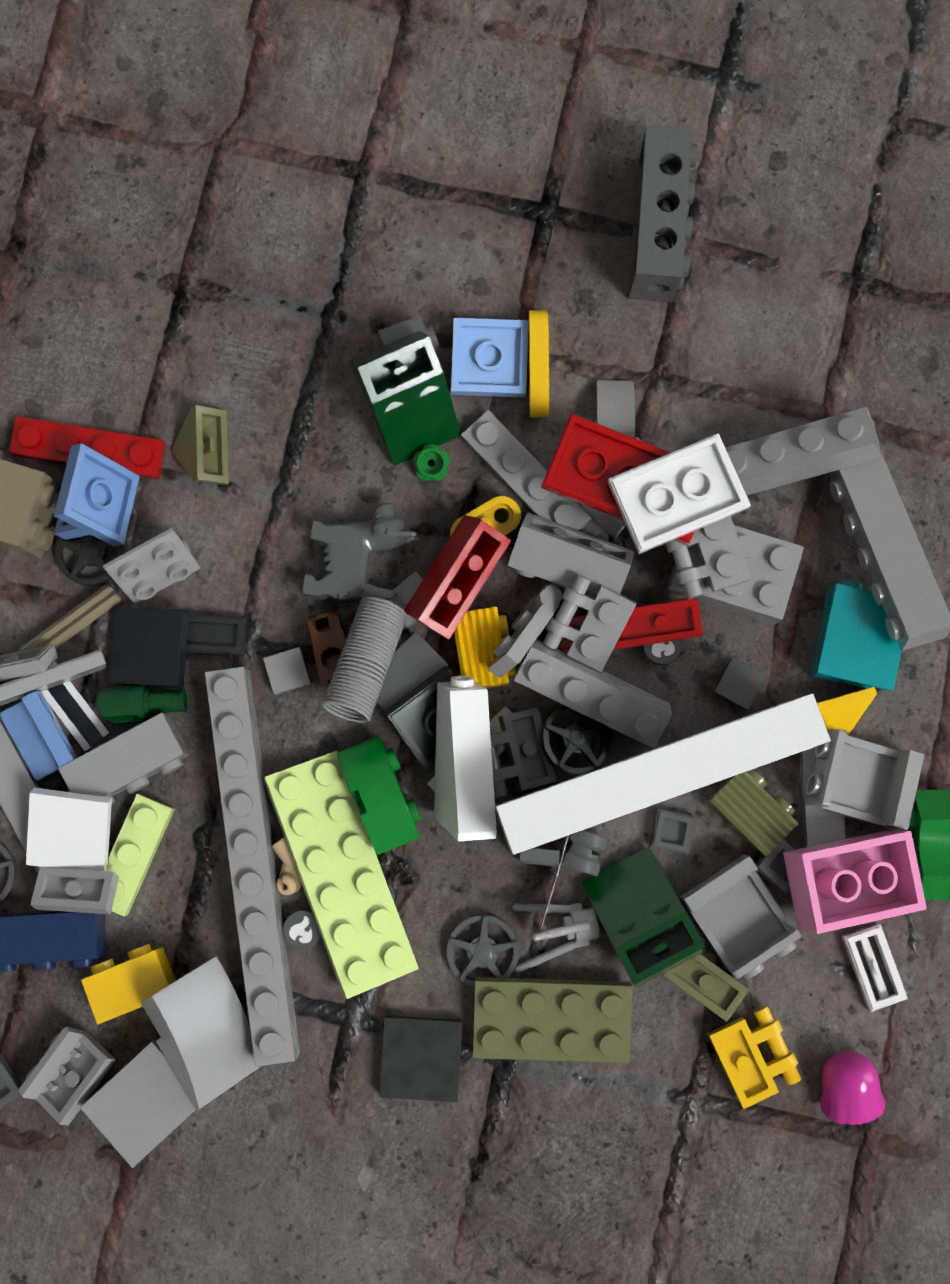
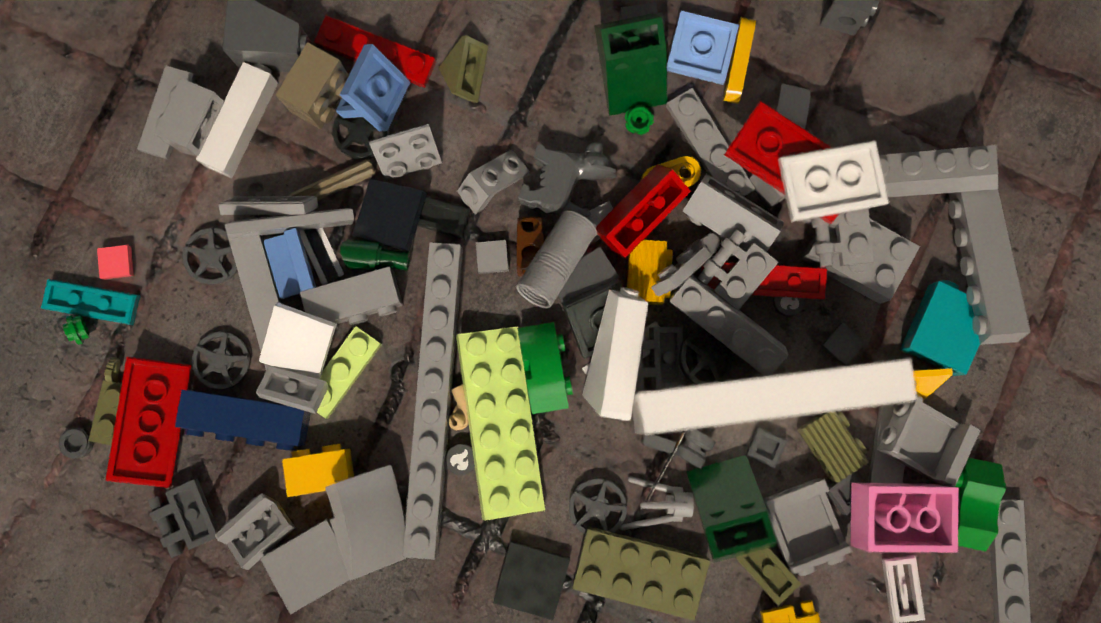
camera: 15 degrees right, 0 degrees up
none -> light grey bracket [457,150,529,214]

